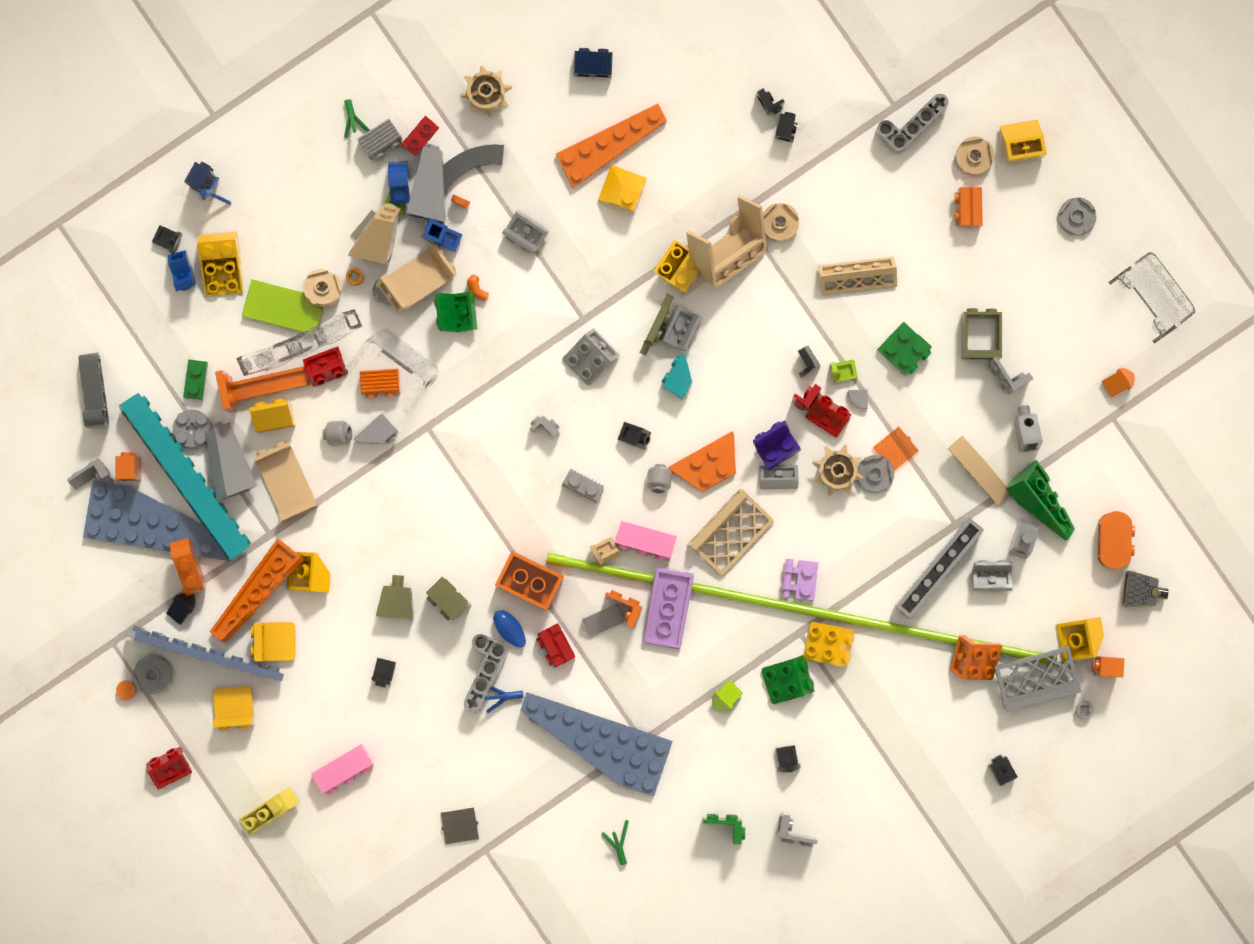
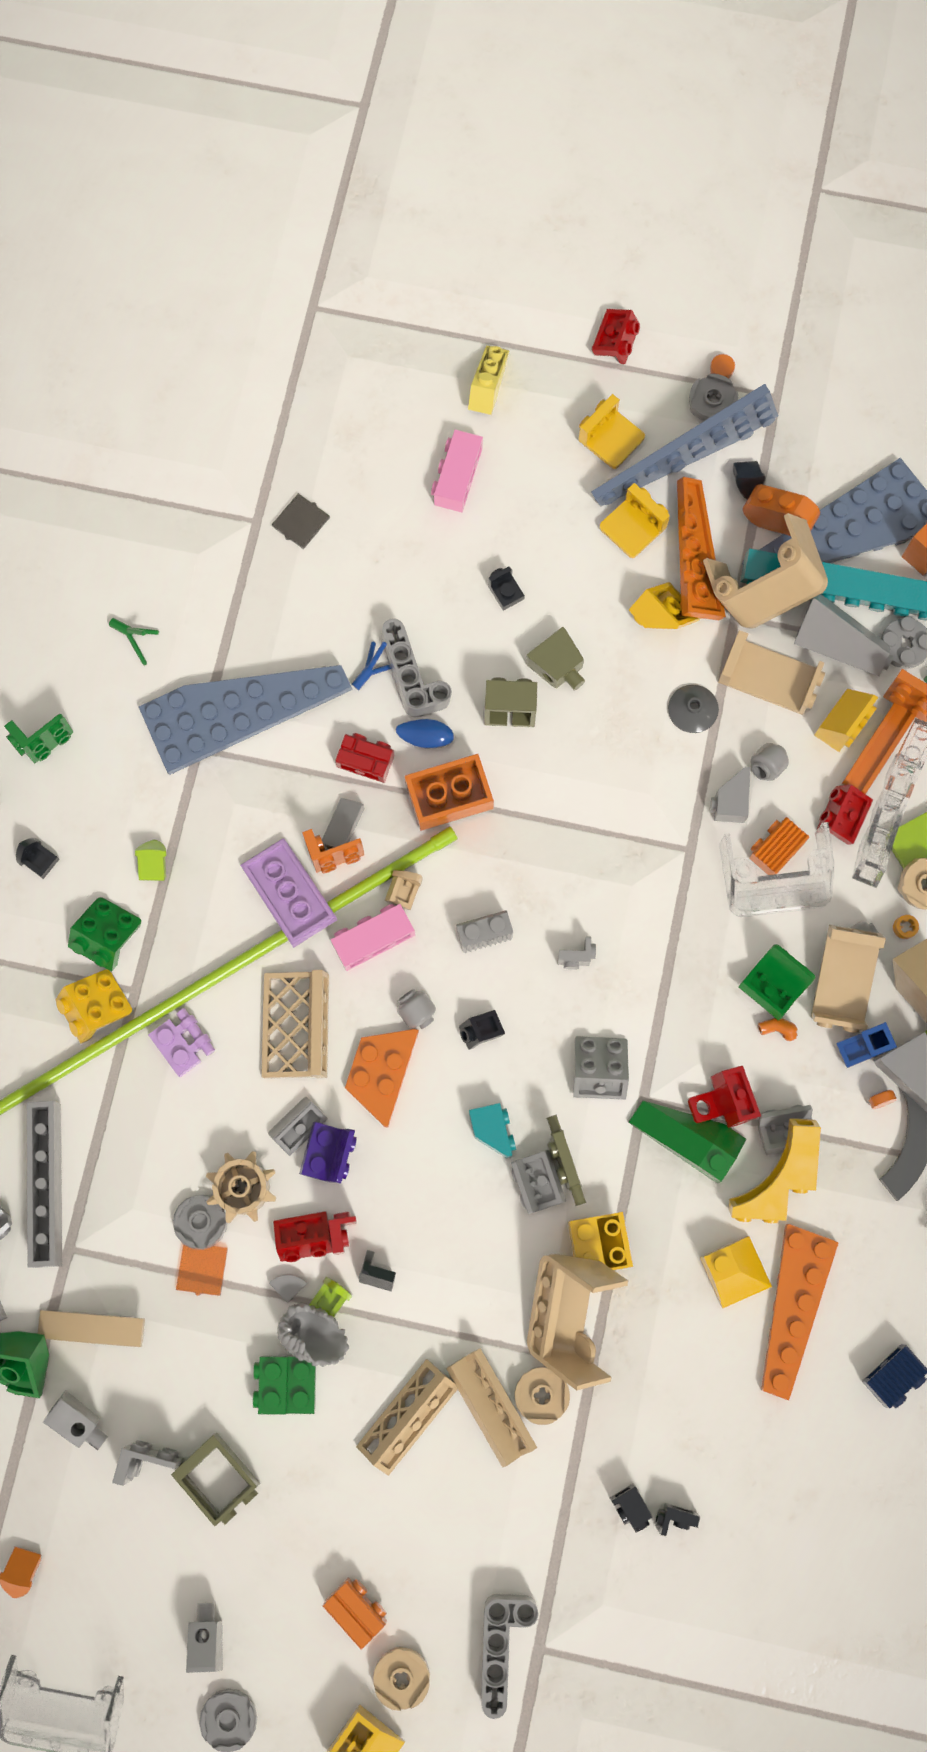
camera: 135 degrees right, 10 degrees down
none -> light grey torso [186,1603,223,1673]
none -> light grey piece [277,1302,349,1367]
none -> tan fence [446,1348,538,1468]
none -> green wedge [628,1101,746,1184]
none -> dark grey dish [668,685,719,733]
none -> red piece [688,1065,761,1128]
none -> tan windscreen [703,513,828,629]
none -> yellow arch [729,1118,821,1224]

